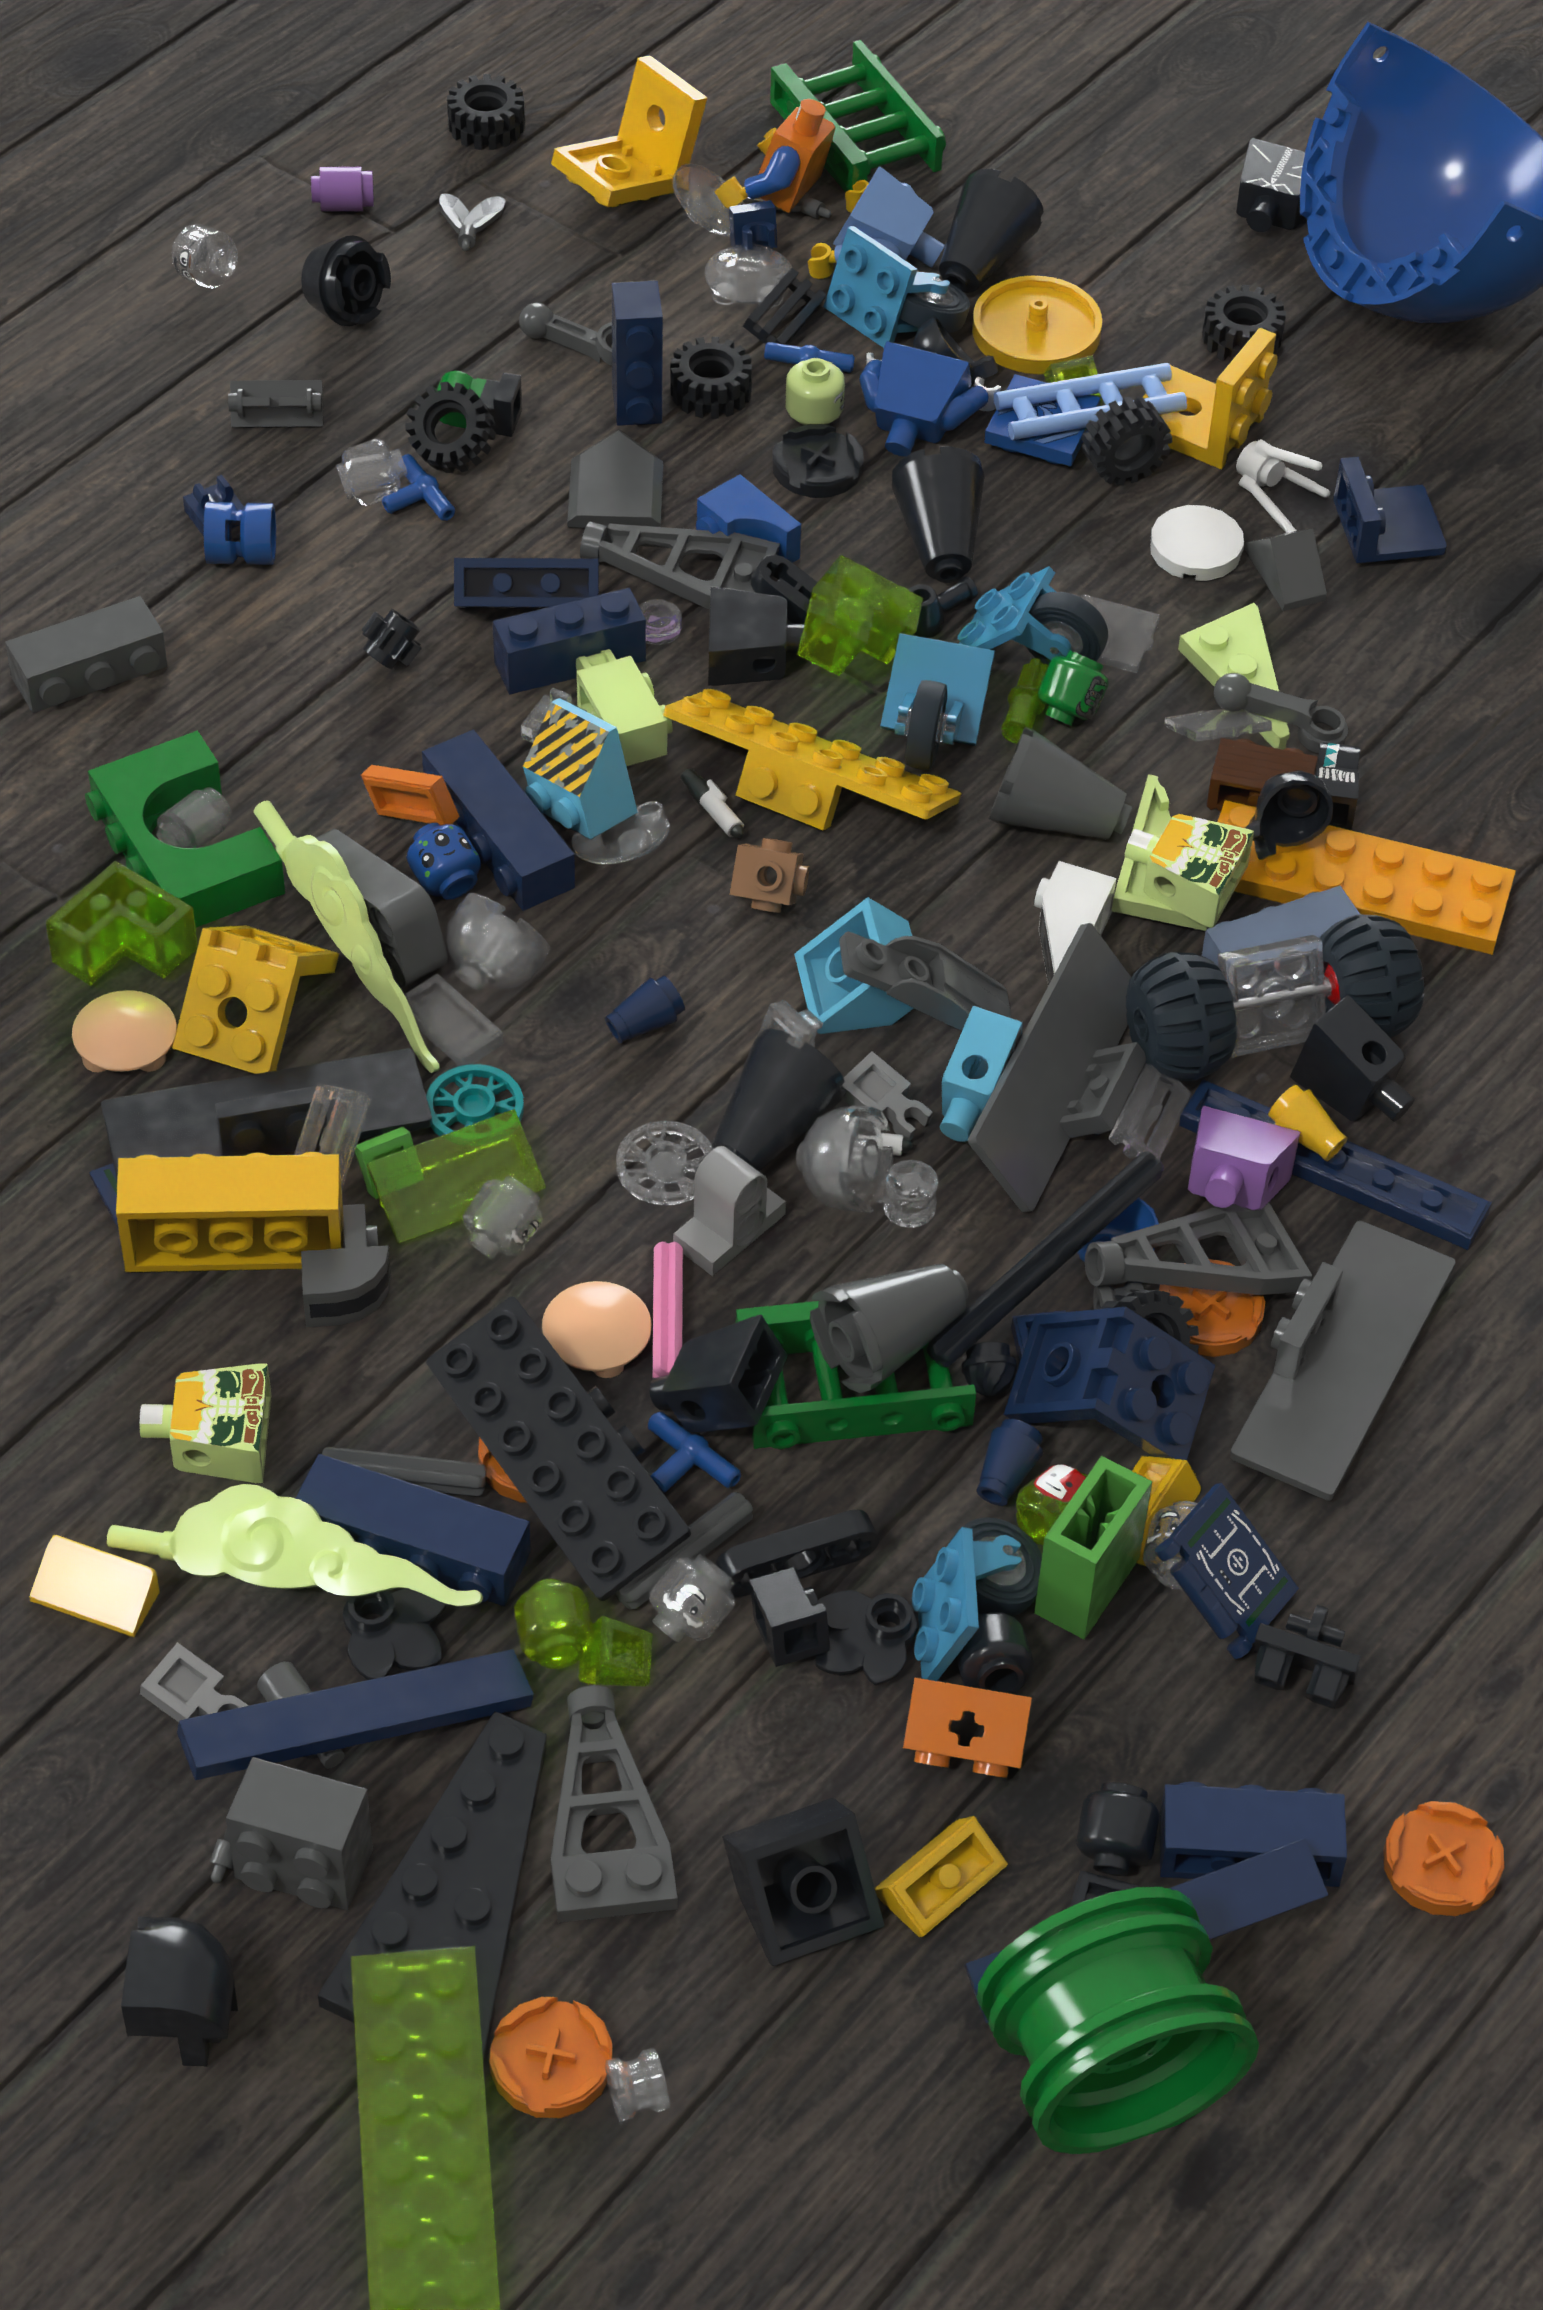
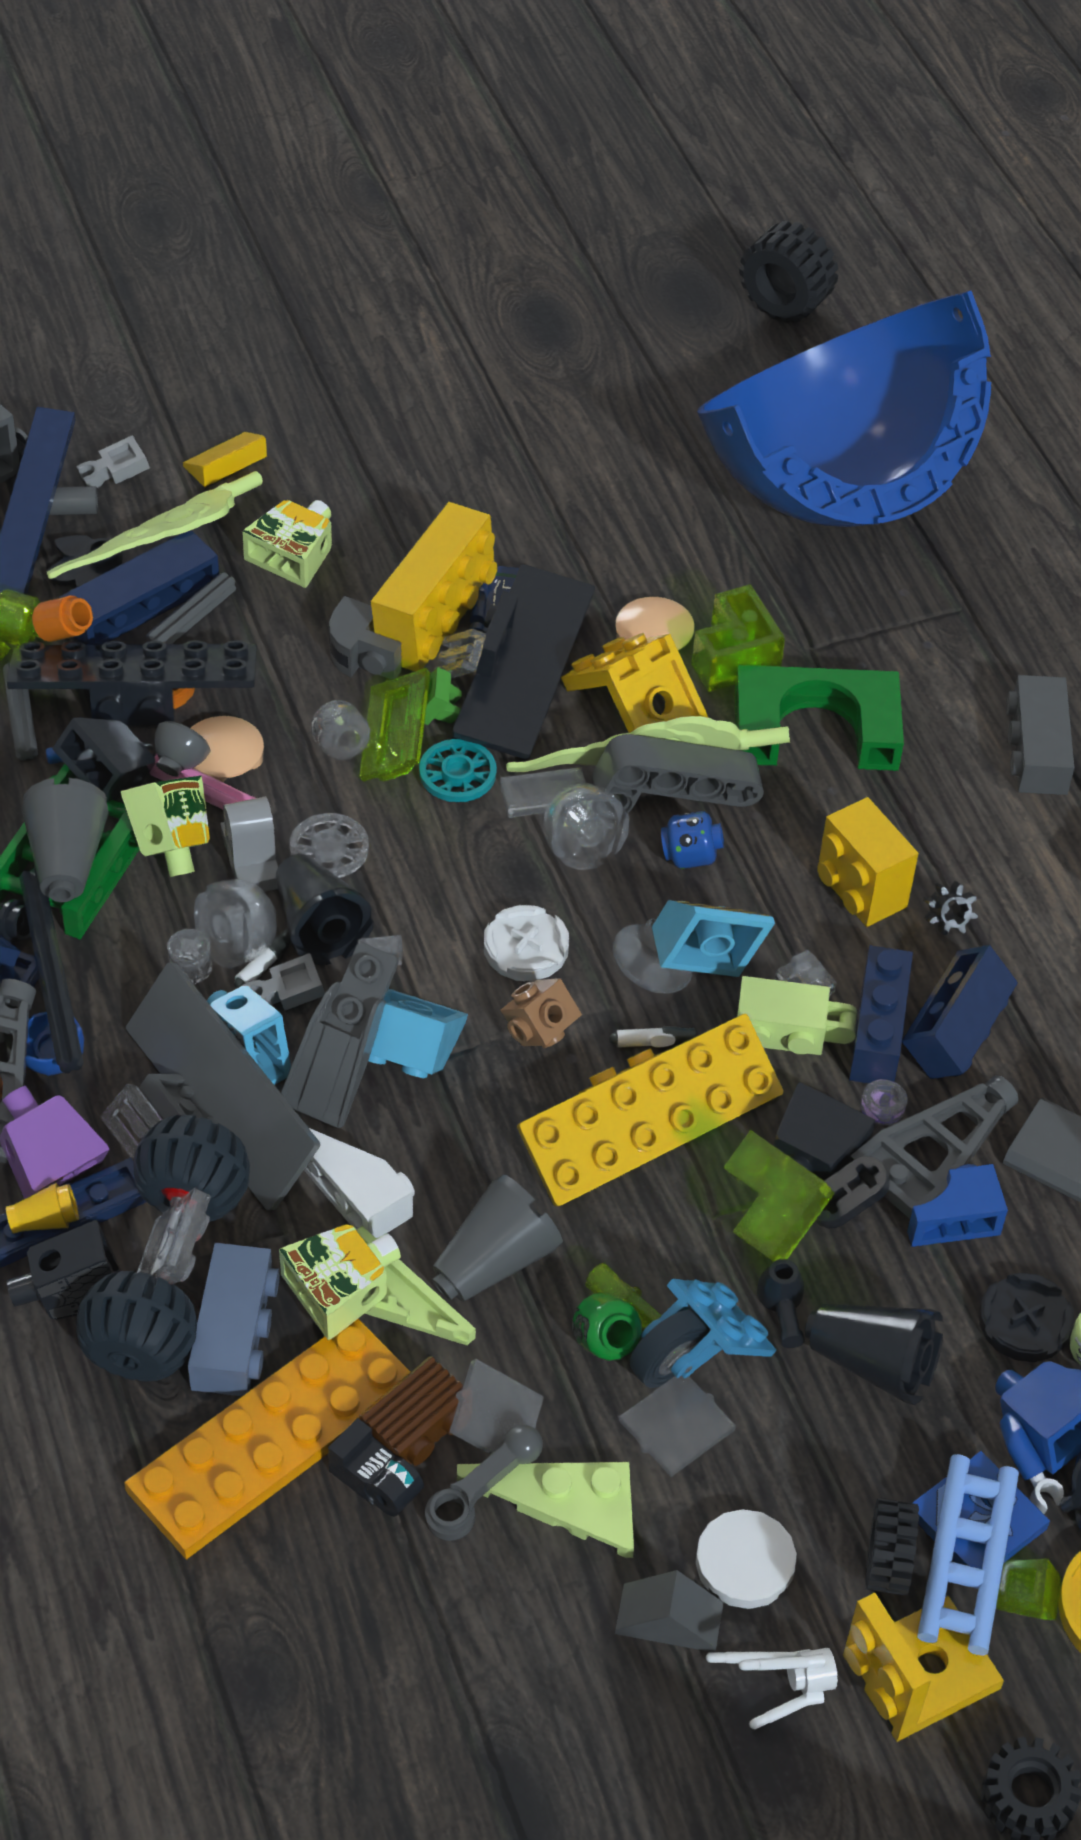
camera: 120 degrees right, 0 degrees up
clear brick [157,787,232,848] -> none
orange tile [361,765,460,825] -> none
dark blue brick [422,729,575,911] -> none
dark blue cone [605,976,685,1043] -> none
dark azure plate [880,633,995,770] -> none
black piece [1245,770,1333,860] -> none
dark blue bracket [1333,457,1447,563] -> none
none -> orange brick [32,596,93,642]
none -> yellowish green torso [121,775,210,877]
none -> dark grey brick [154,721,211,777]
none -> white tile [484,905,569,981]
none -> yellow brick [817,797,919,928]

